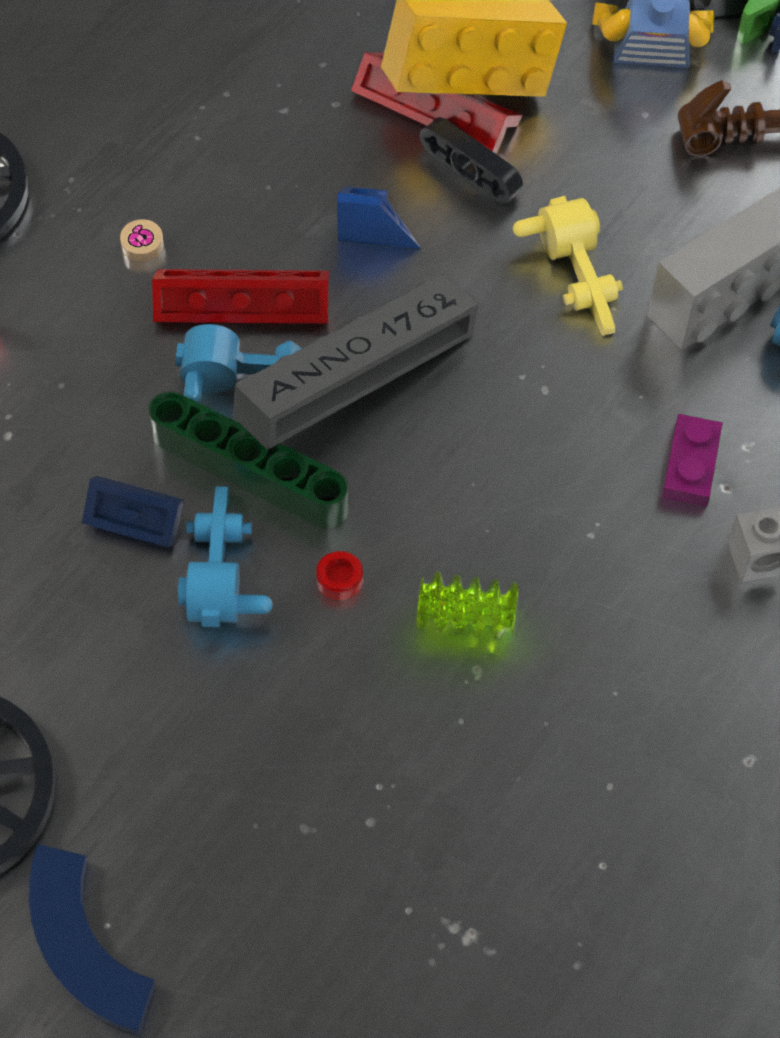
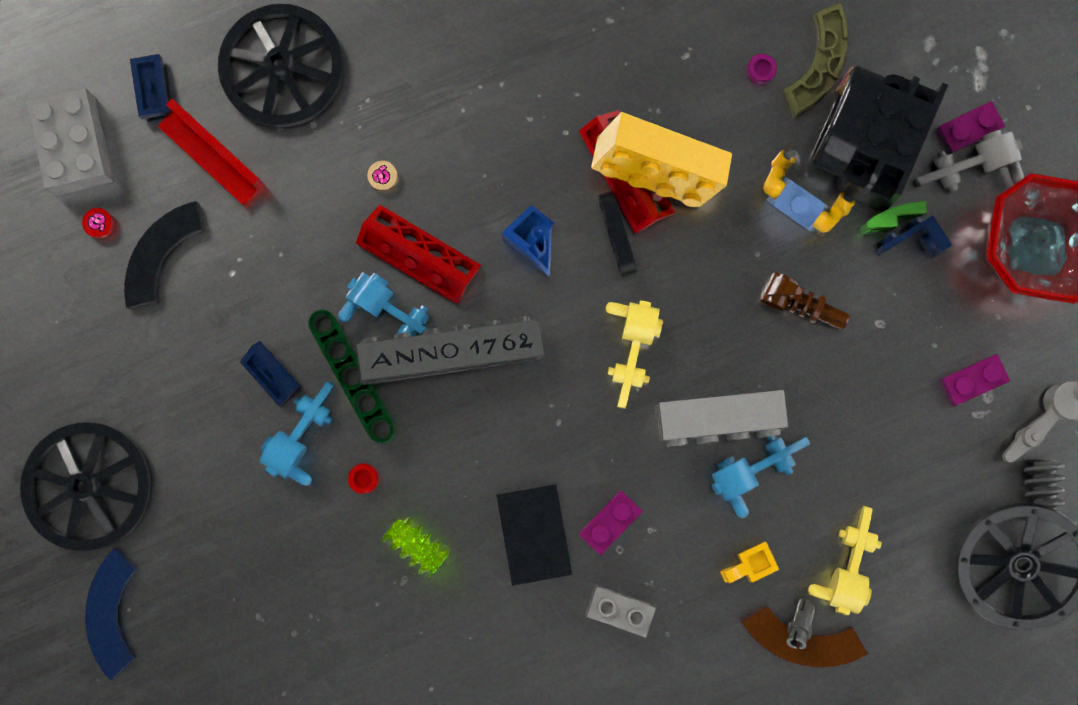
camera: 30 degrees right, 25 degrees up
none -> black tile [496,484,572,586]

